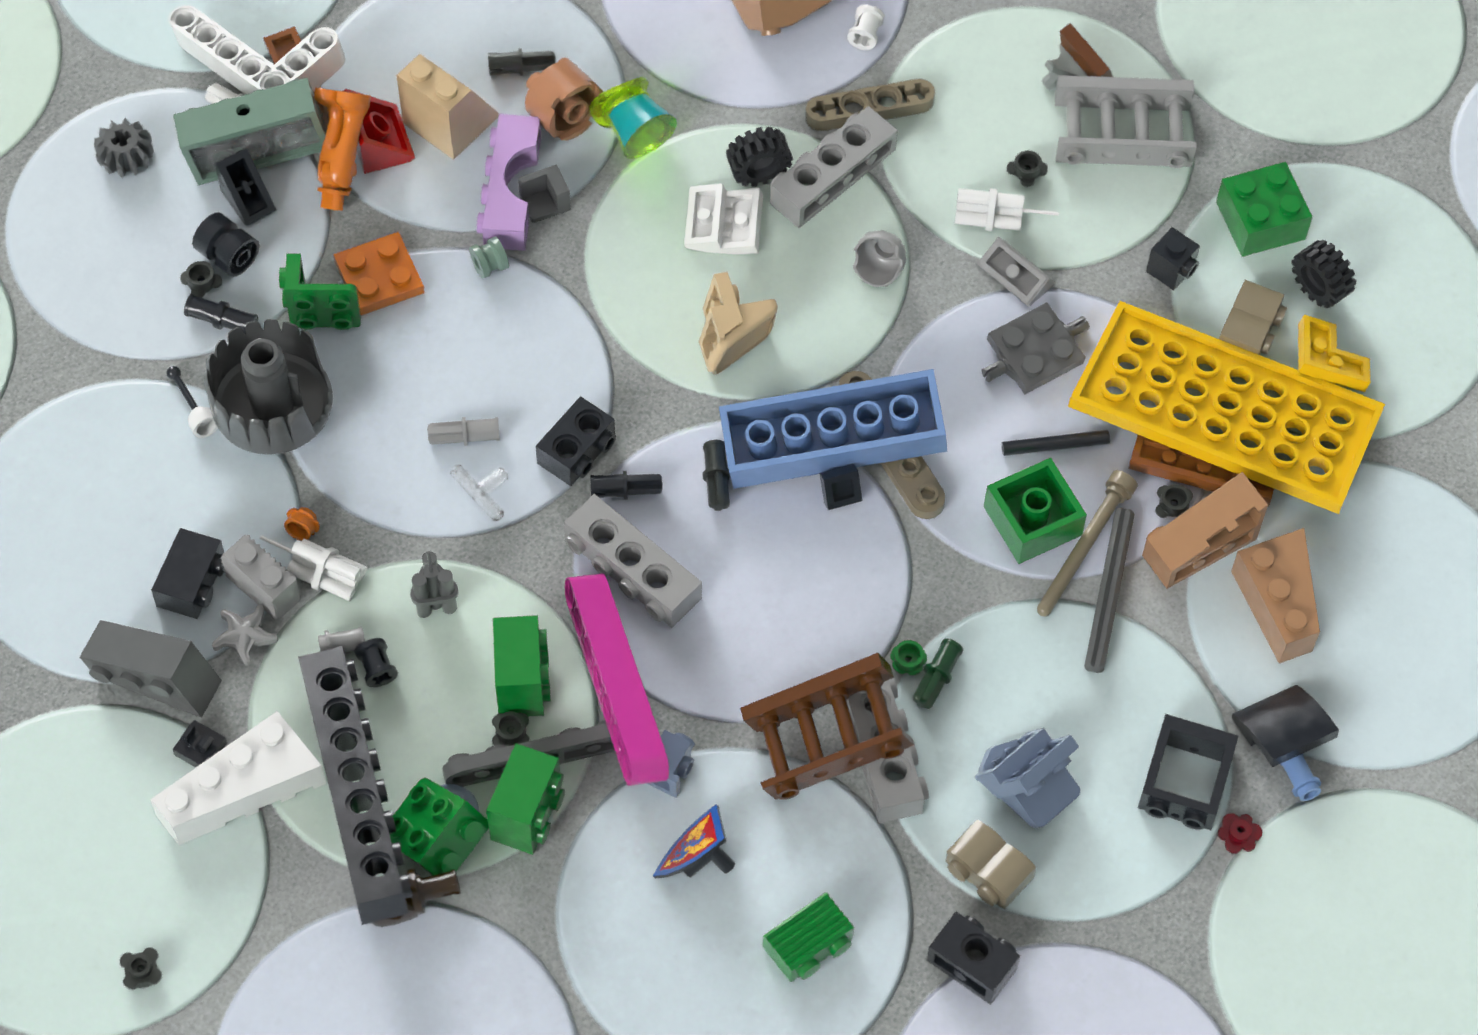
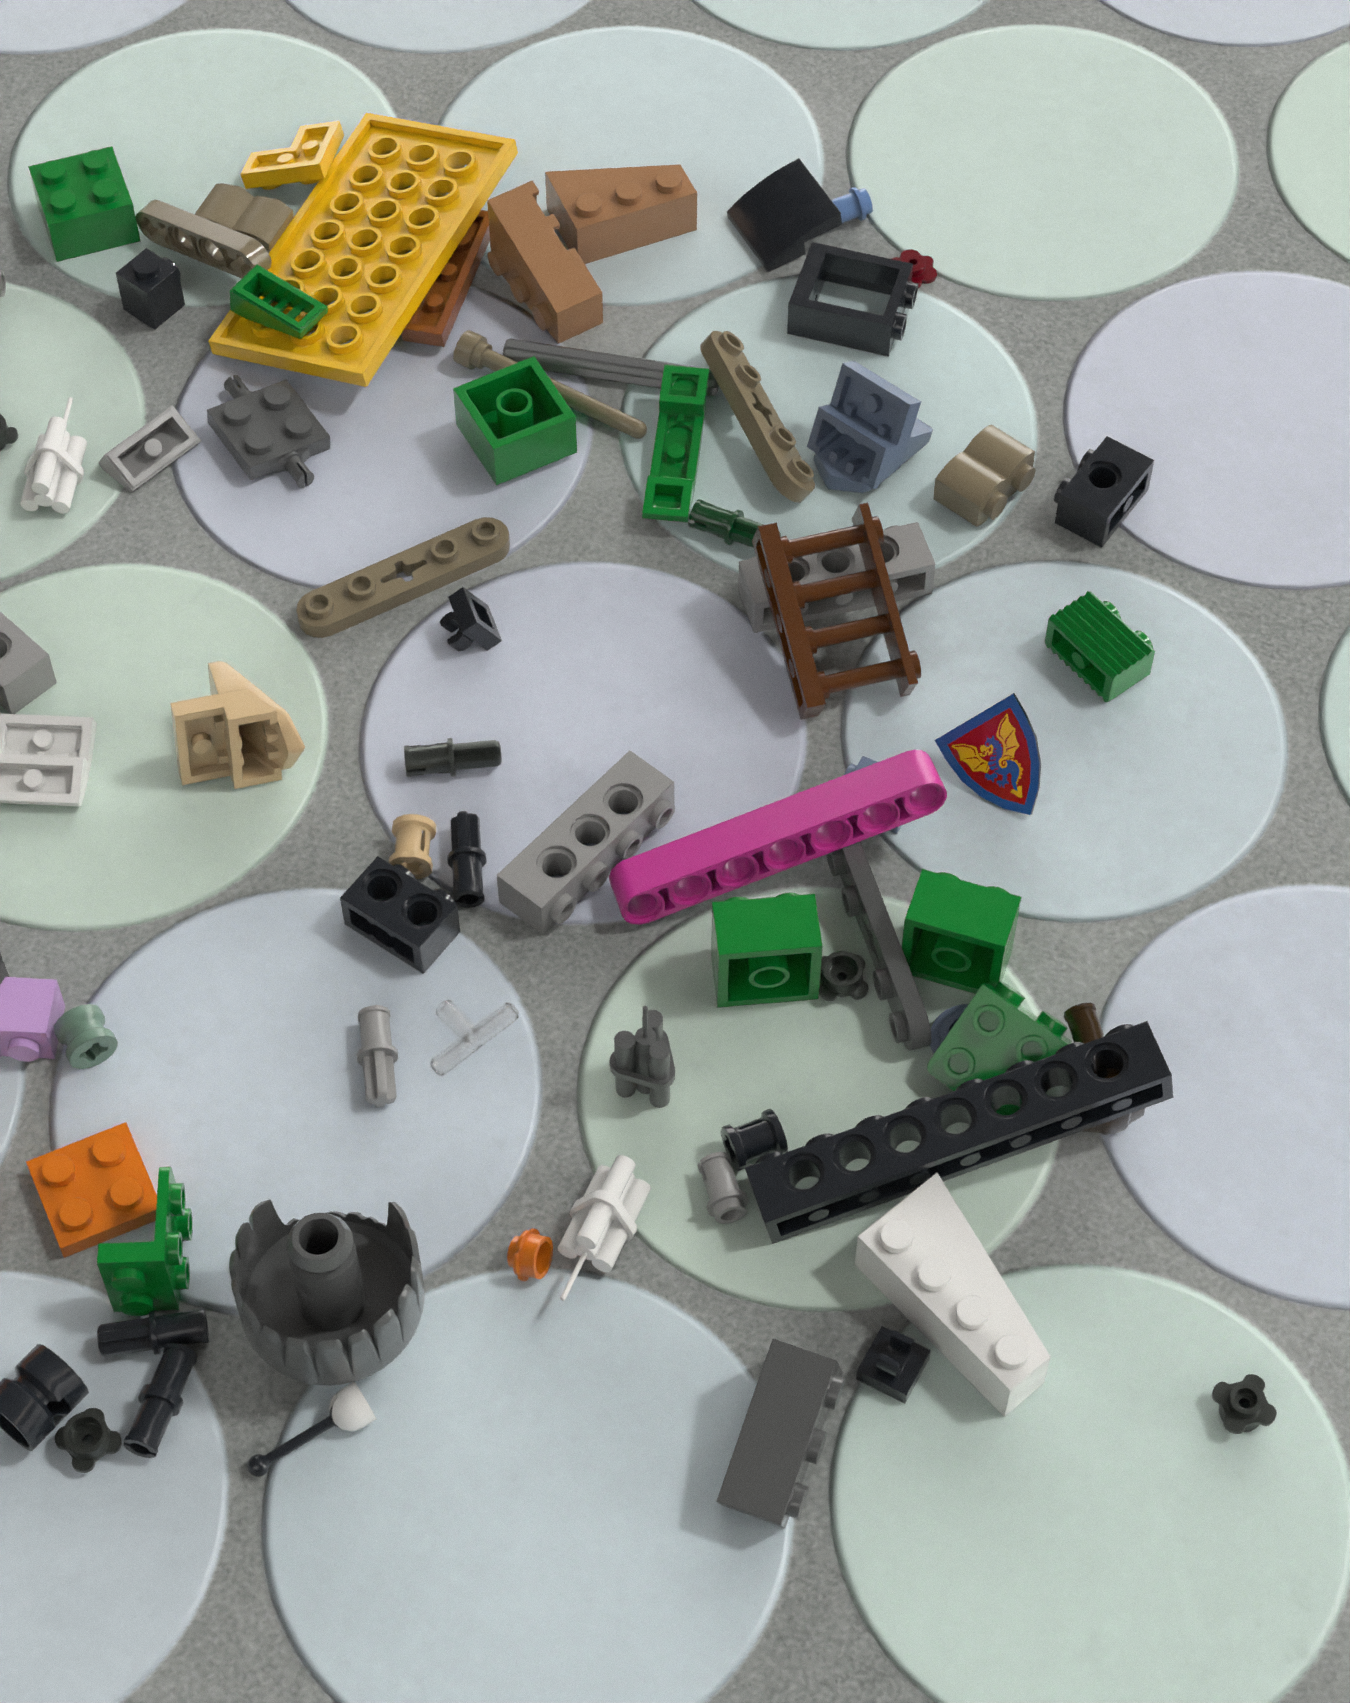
camera: 90 degrees left, 5 degrees down
black piece [151,528,225,619] -> none
light grey animal [212,605,278,666] -> none
light grey brick [220,535,300,620] -> none
medium blue brick [719,369,947,489] -> none
light grey hair [853,230,906,287] -> none
green plate [890,640,927,676] -> none
black piece [1001,430,1110,456] -> none
pearl dark grey plate [1155,484,1193,518] -> none
black tyre [1291,240,1356,308] -> none
none -> black axle [97,1307,209,1357]
none -> dark tan beam [136,199,272,279]
none -> green slope [229,264,328,339]
none -> tan bush [389,814,436,879]
none -> green slope [642,365,709,523]
none -> dark tan piece [700,331,815,503]

